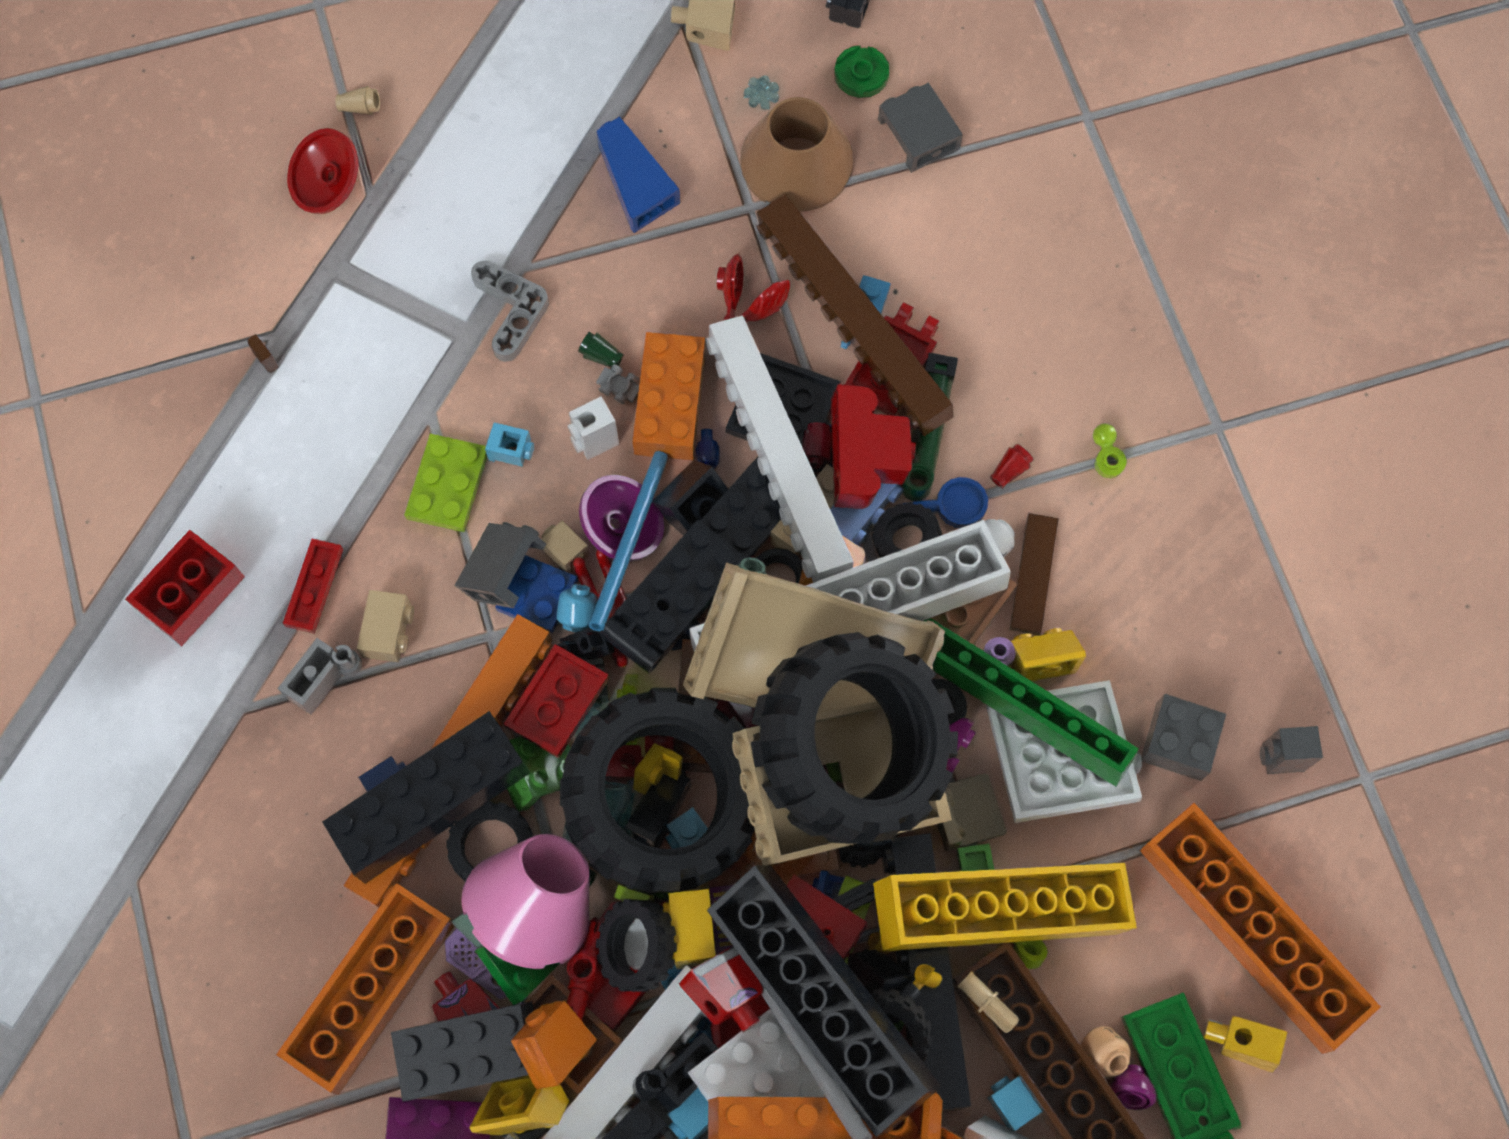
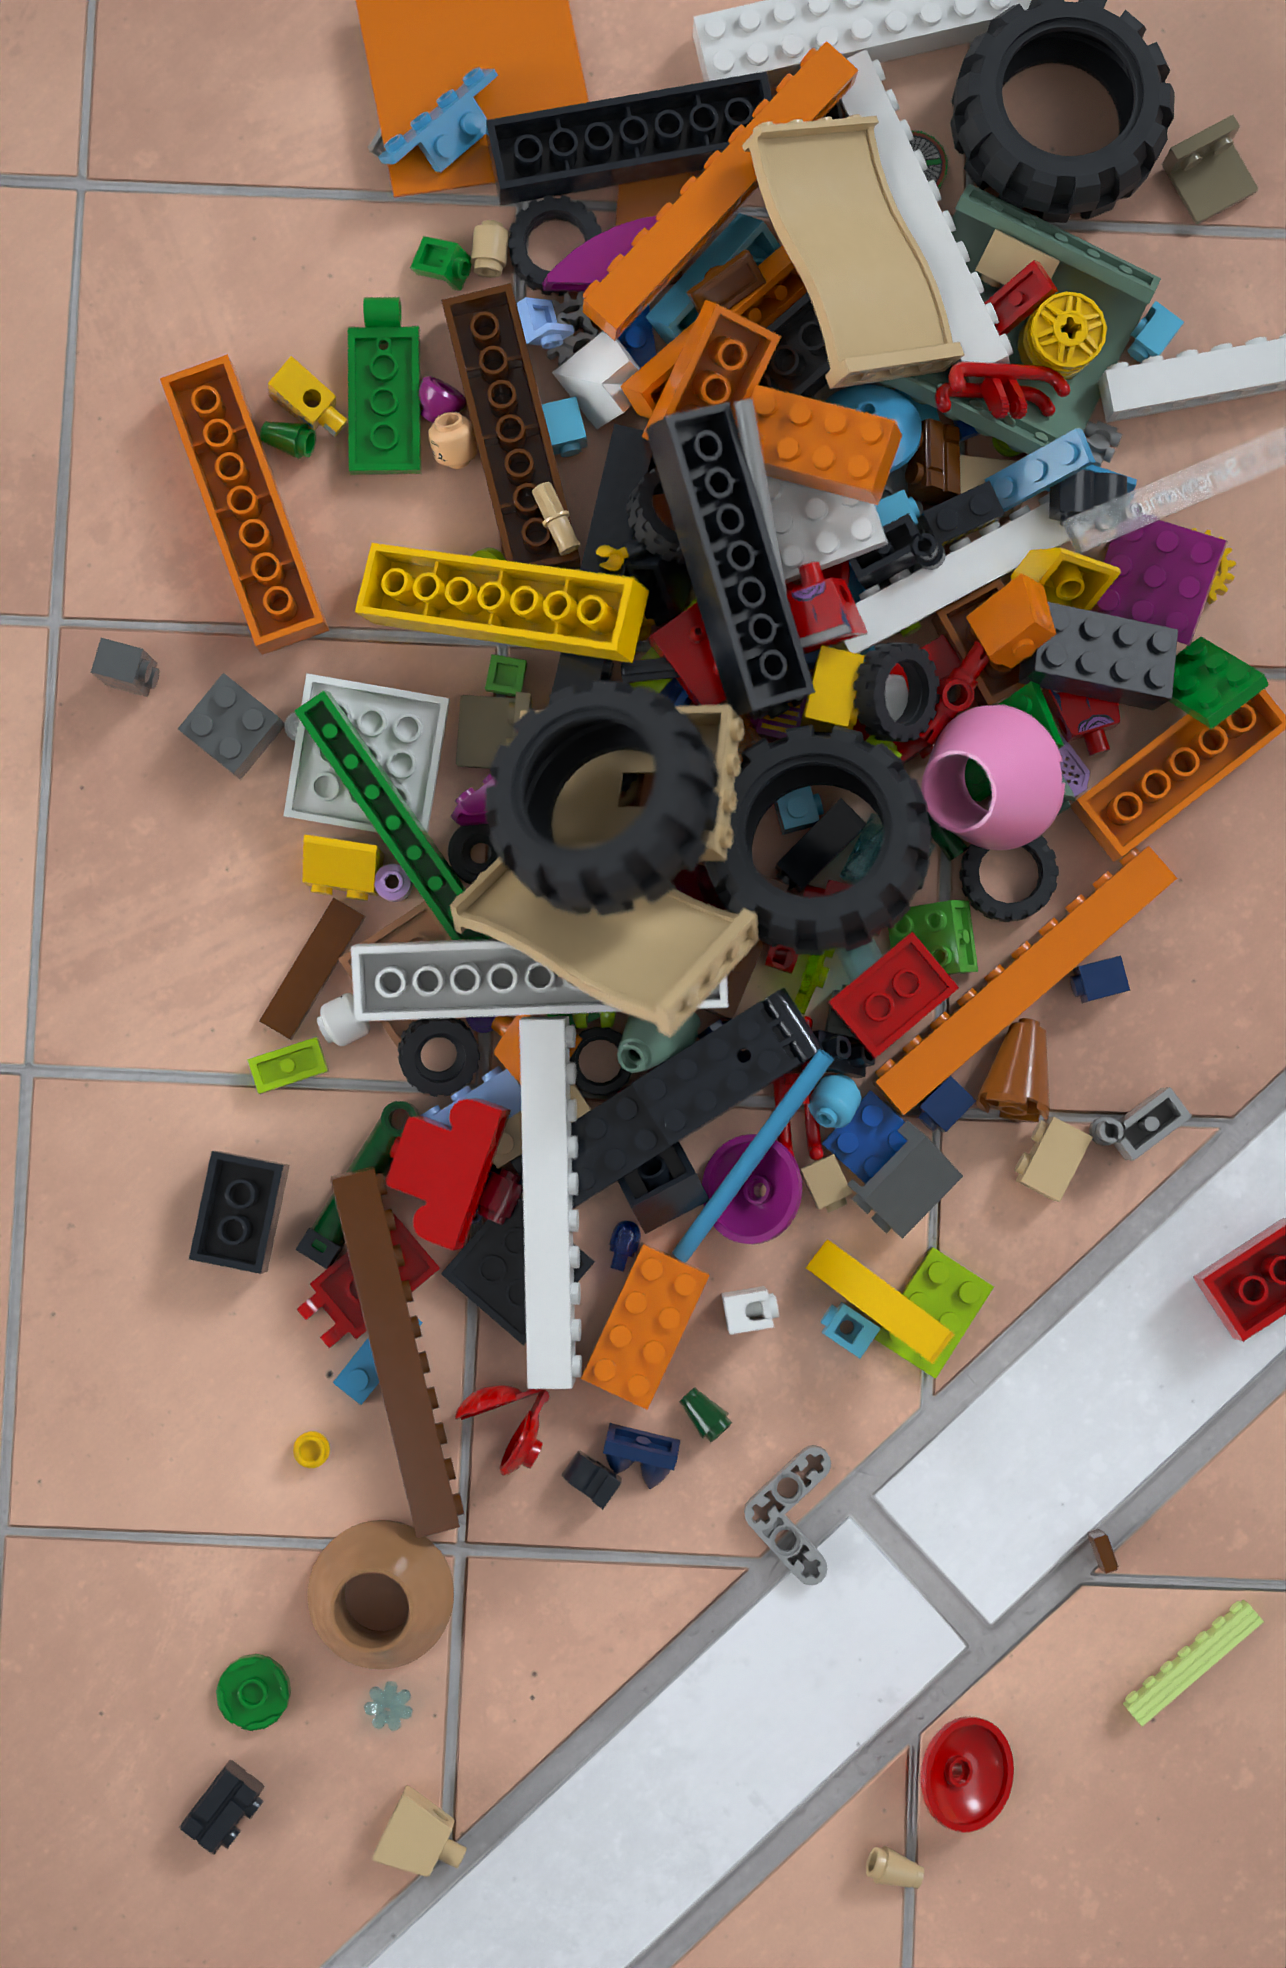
camera: 160 degrees left, 15 degrees up
red plate [283,538,343,634] -> none
black brick [322,711,531,884] -> none
blue slope [596,116,680,233] -> none
light grey piece [596,364,639,404] -> none
yellow bracket [634,743,682,795] -> none
dark grey panel [878,82,963,173] -> none
blue piece [902,477,988,528] -> none
red cone [990,444,1034,489] -> none
lime plate [1093,423,1127,478] -> none
none -> black brick [189,1151,290,1274]
none -> lime plate [247,1037,329,1094]
none -> green cone [260,421,316,459]
none -> yellow plate [293,1431,330,1468]
none -> black leg [562,1450,622,1510]
none -> dark blue tile [603,1423,680,1489]
none -> yellow slope [806,1239,955,1364]
none -> dark blue brick [916,1075,976,1132]
none -> dark orange cone [977,1018,1050,1123]
none -> yellowish green piece [1123,1600,1264,1727]
none -> green plate [1169,636,1269,729]

